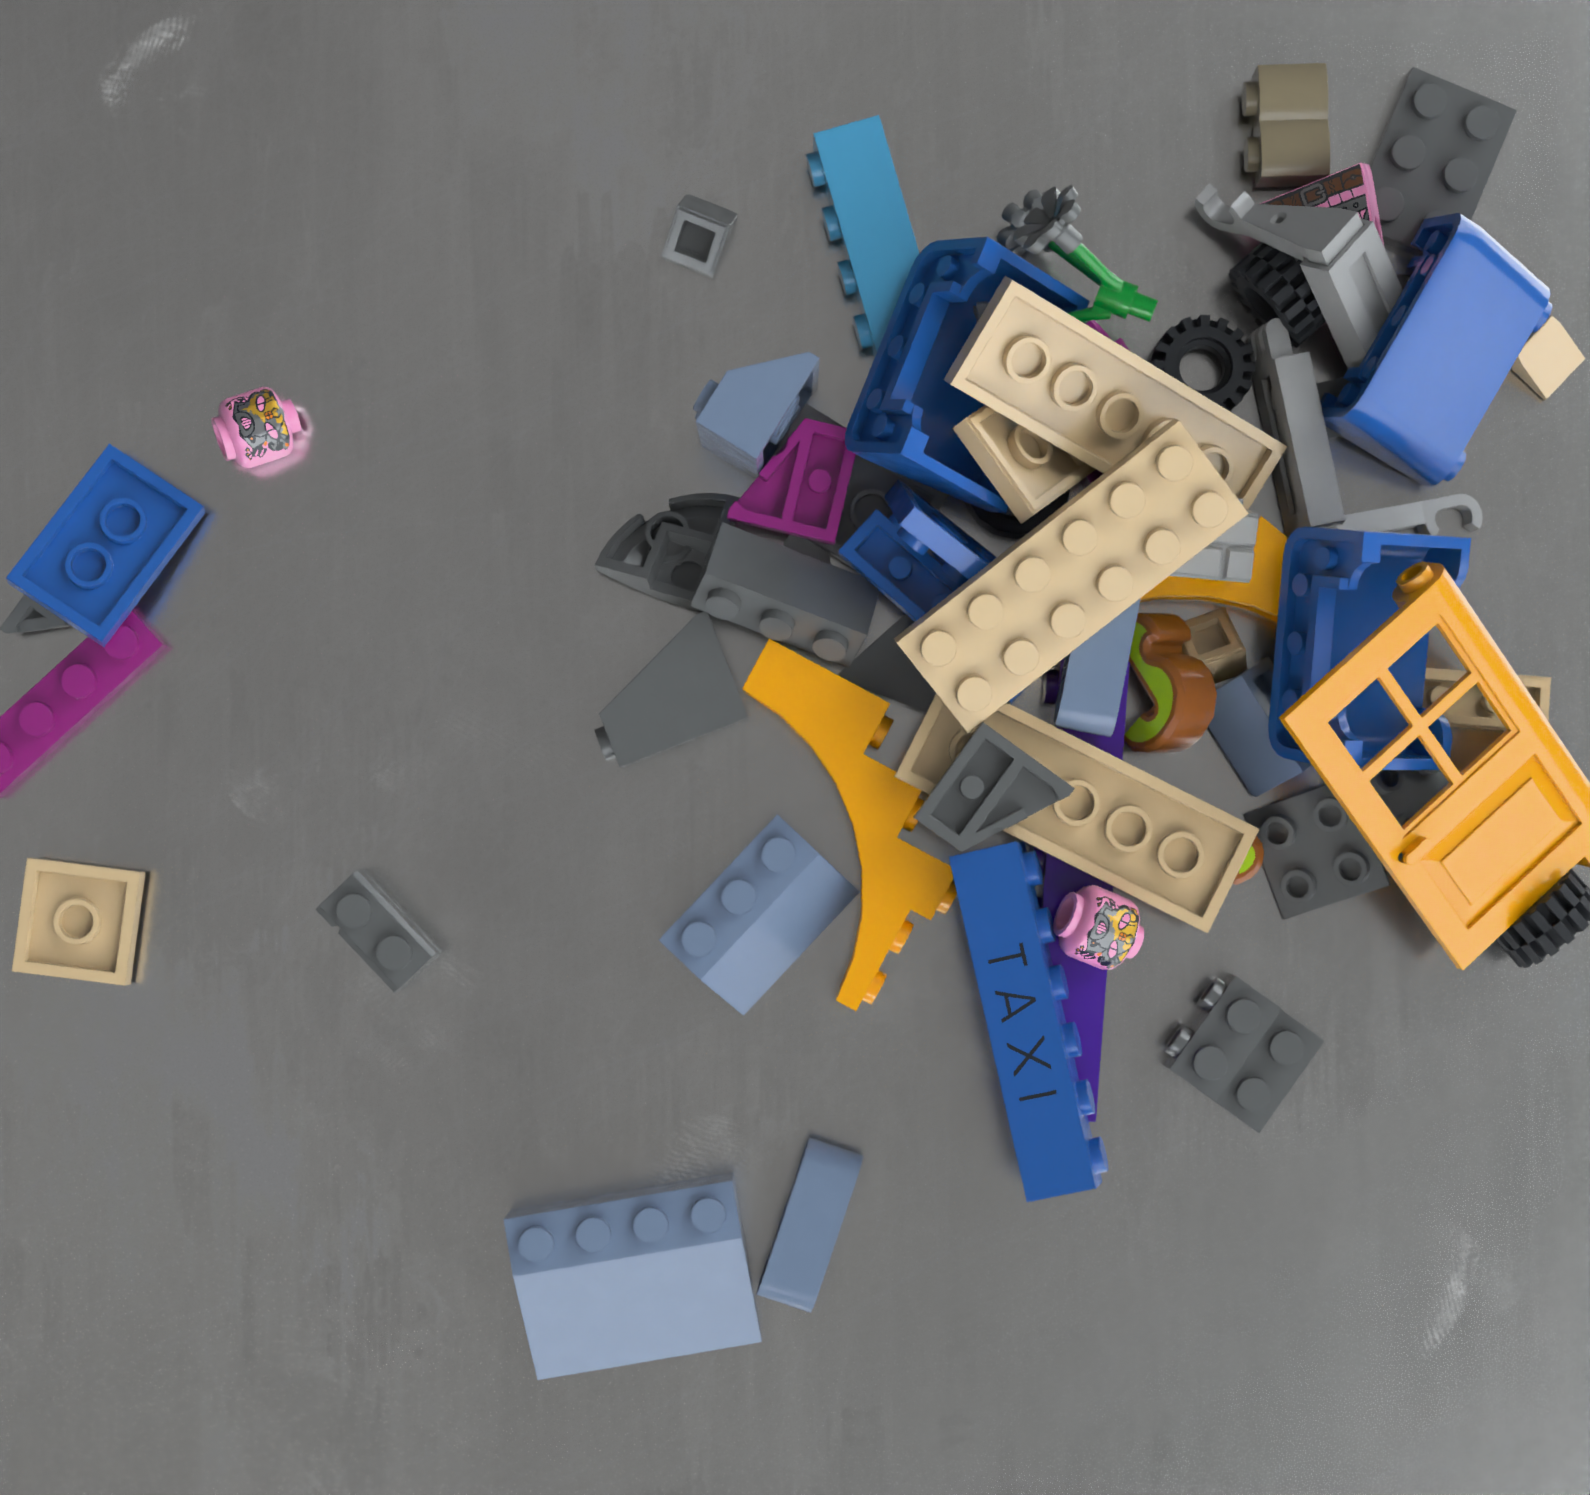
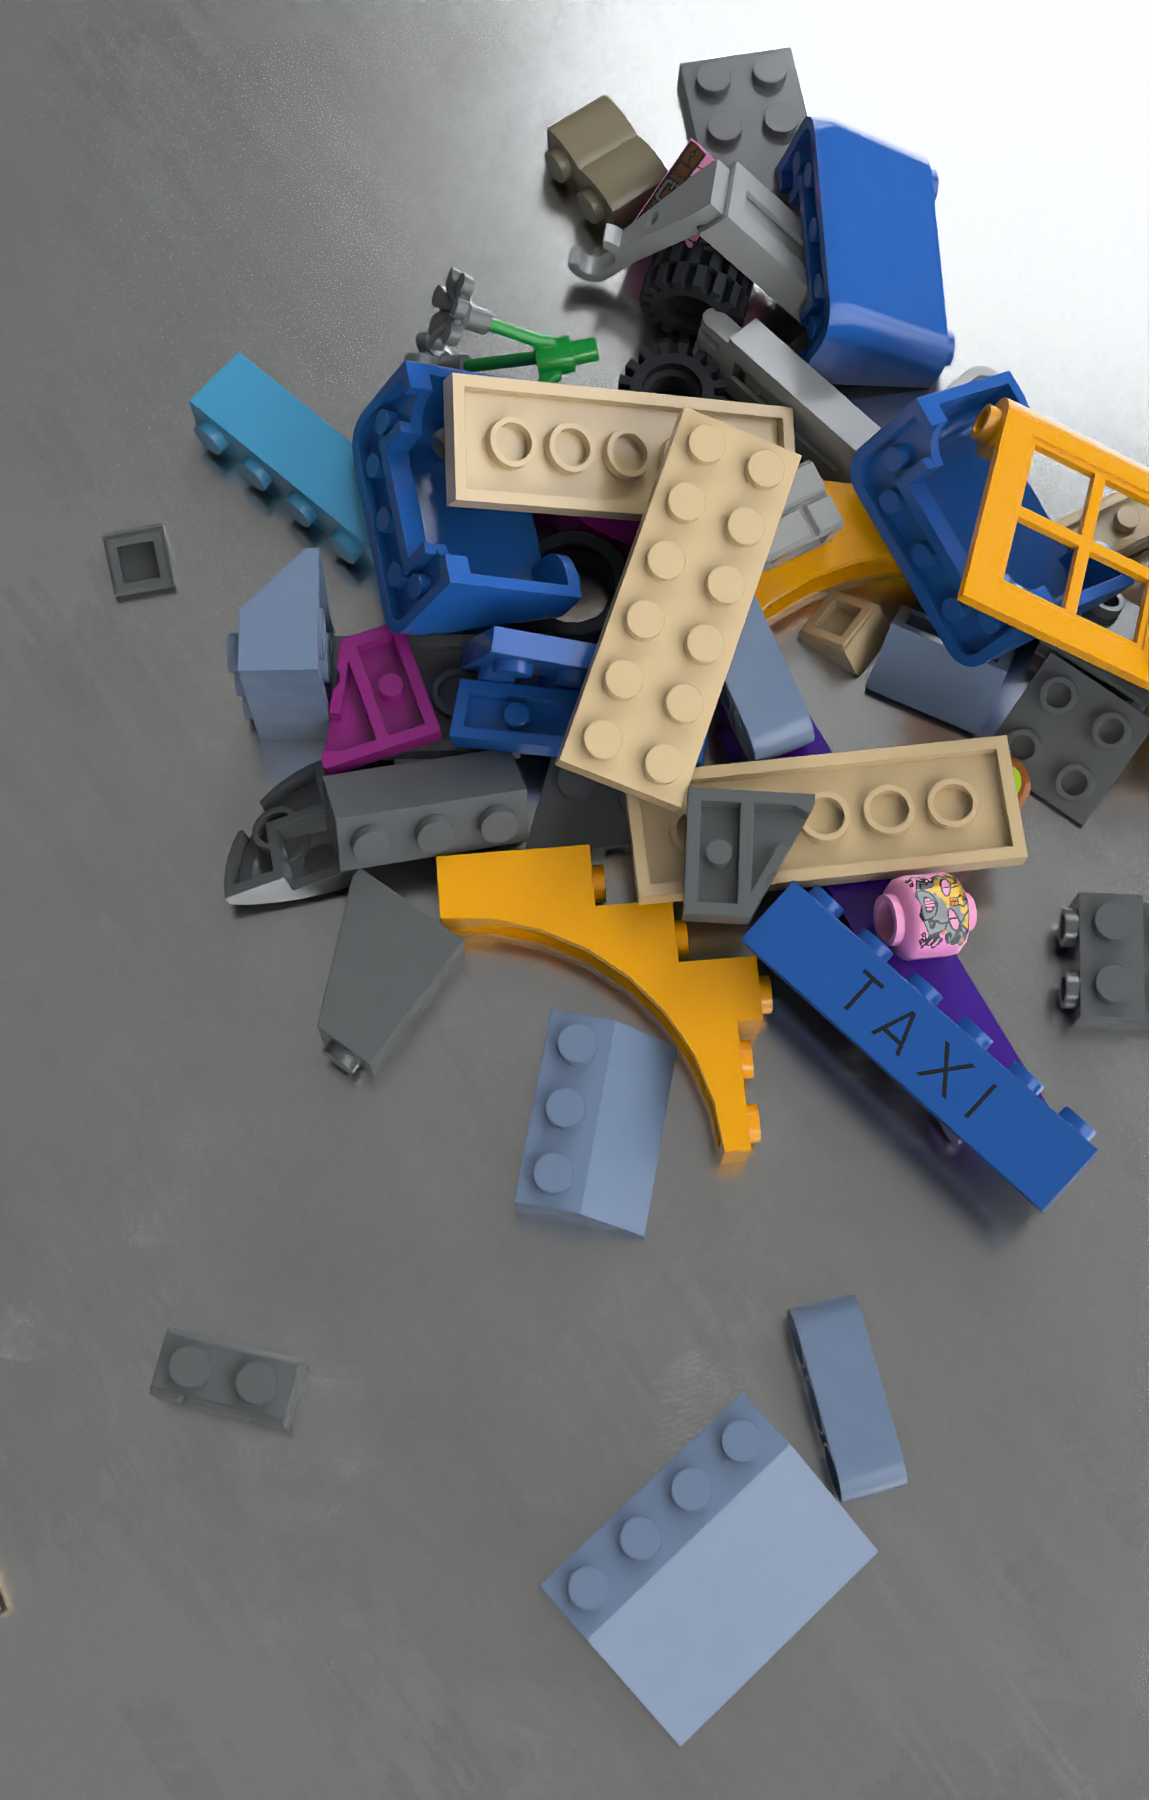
camera: 35 degrees left, 15 degrees down
tan tile [952,405,1096,524] -> none
dark orange animal [1124,613,1217,753] -> none
tan slope [1511,315,1585,400] -> none

